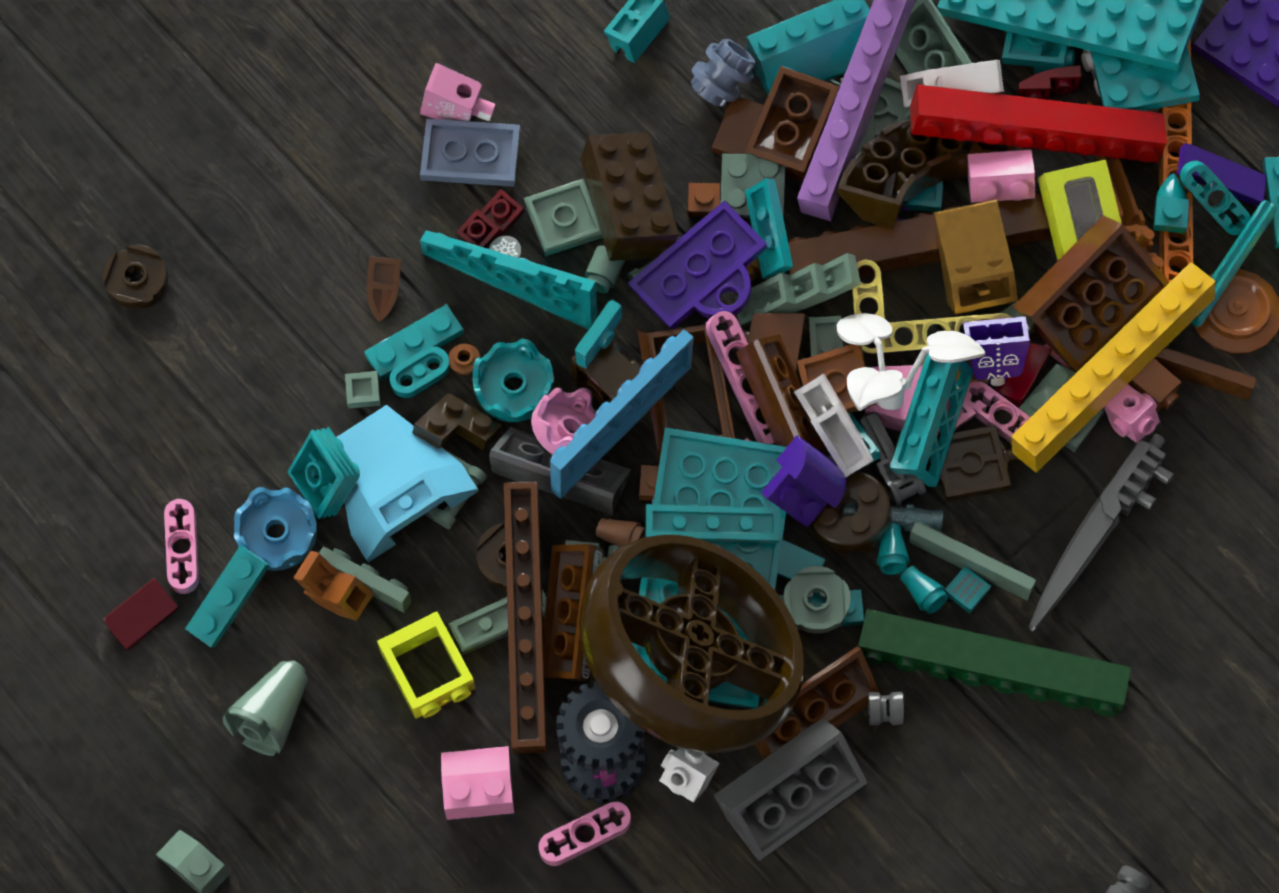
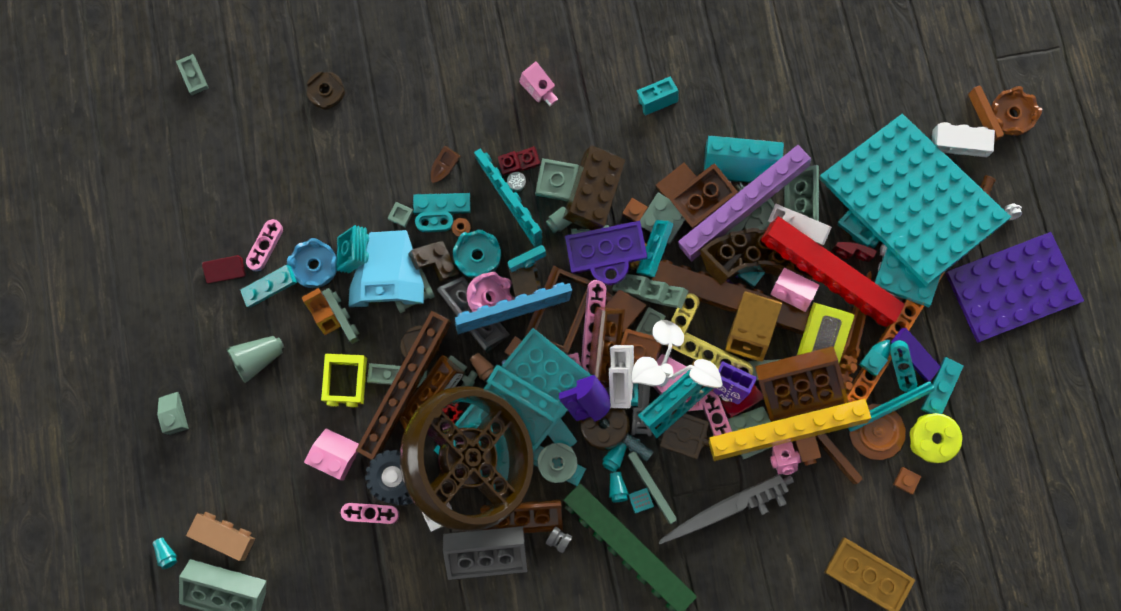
camera: 30 degrees right, 10 degrees up
sand blue plate [420,119,521,187] -> none
sand blue piece [691,39,755,106] -> none

